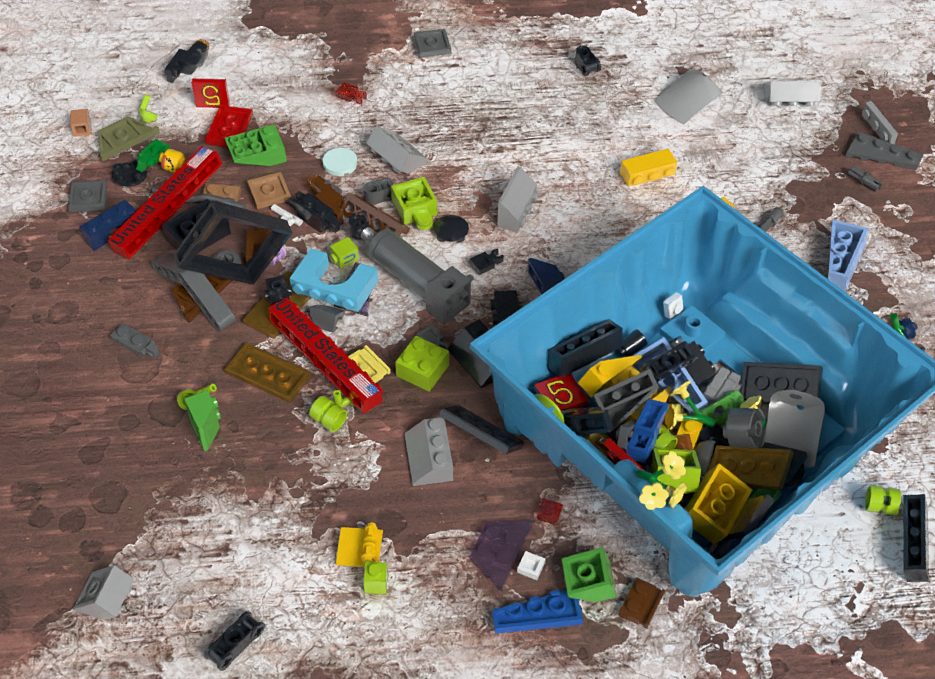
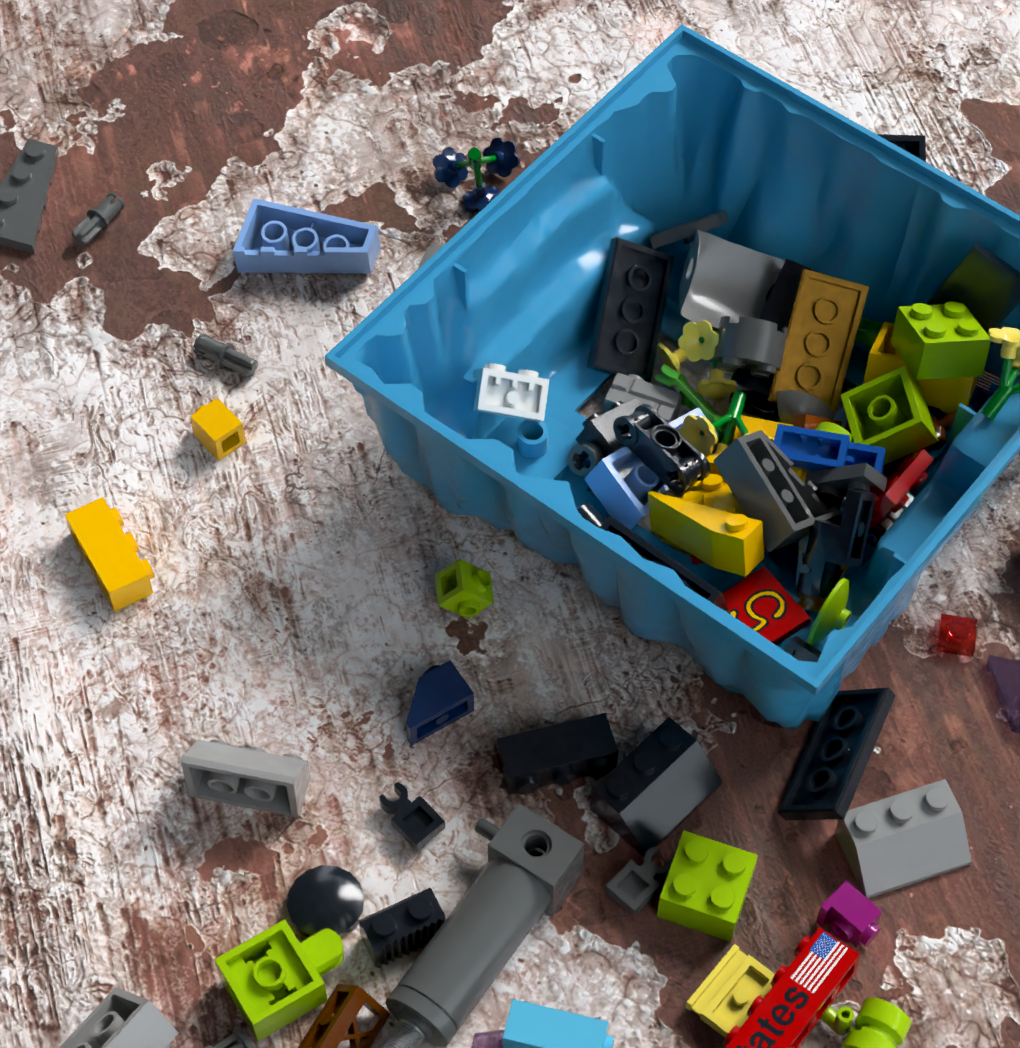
camera: 100 degrees left, 5 degrees up
none -> black brick [358,888,446,969]
none -> white bracket [473,363,549,422]
none -> dark grey plate [650,210,730,249]
none -> magenta brick [816,881,882,948]
none -> lime brick [891,301,991,380]

